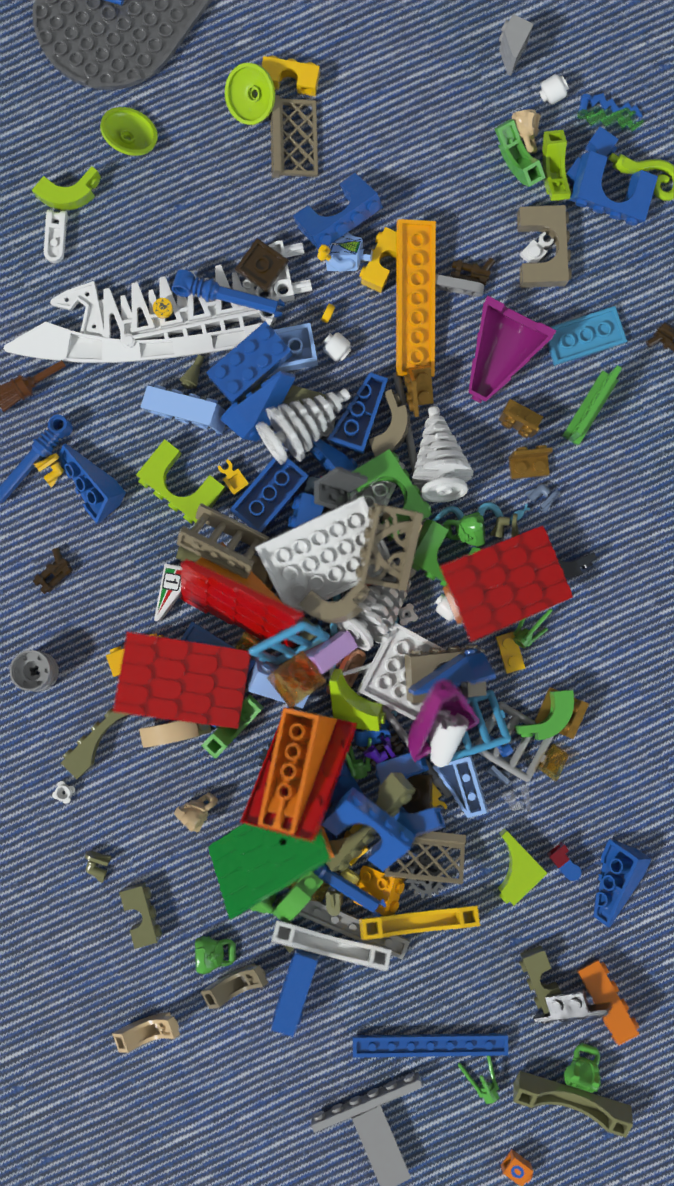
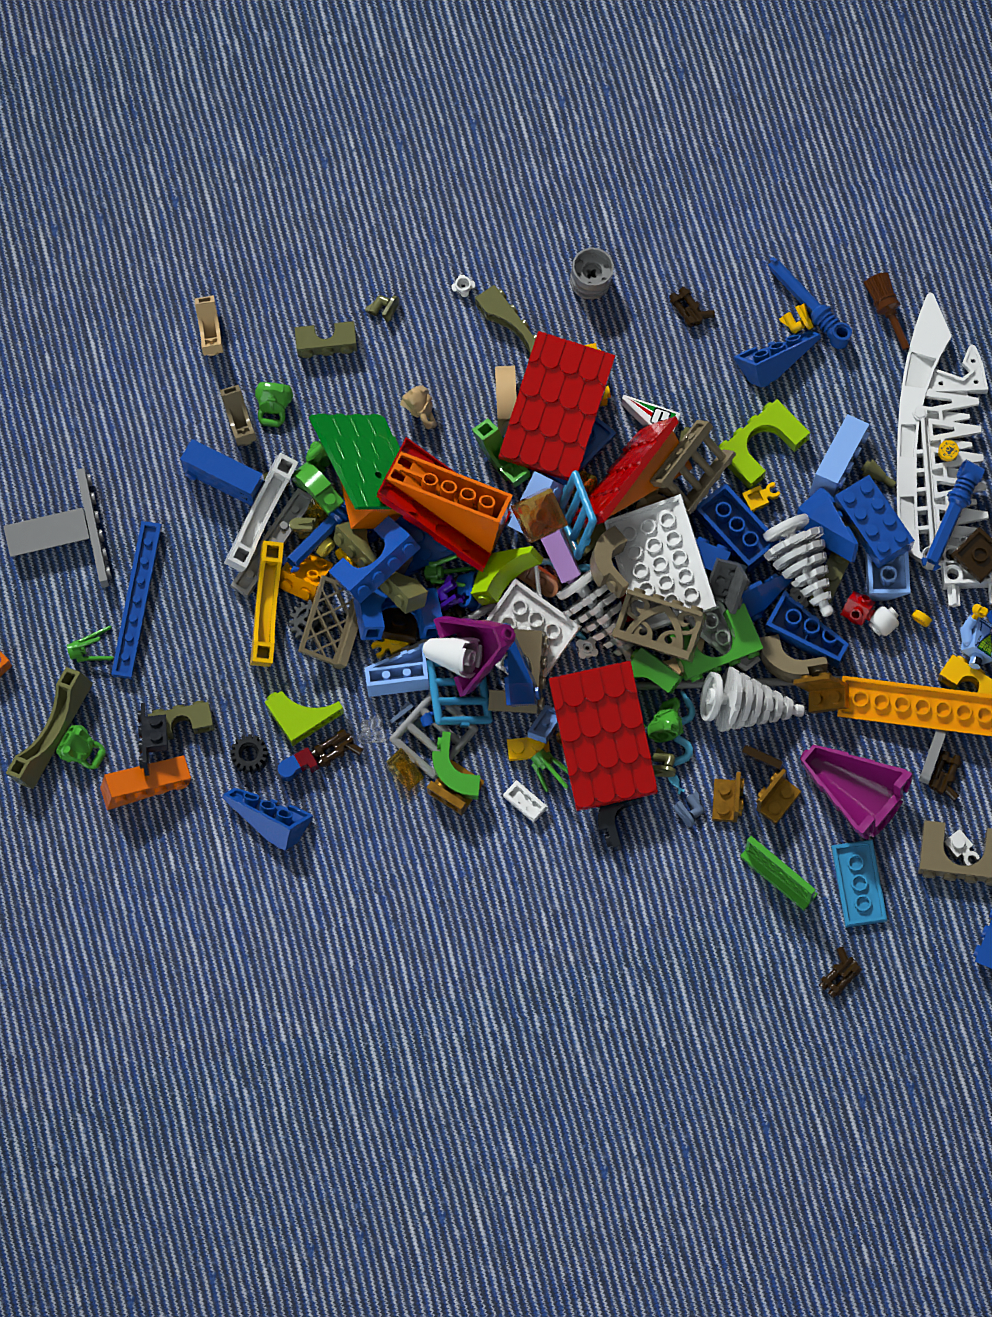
camera: 105 degrees right, 15 degrees down
none -> black tyre [230,734,269,774]
none -> dark brown piece [311,729,364,768]
none -> white plate [503,780,548,823]
none -> medium blue plate [527,705,558,744]
none -> dark brown tile [742,745,784,772]
none -> red brick [840,591,876,626]

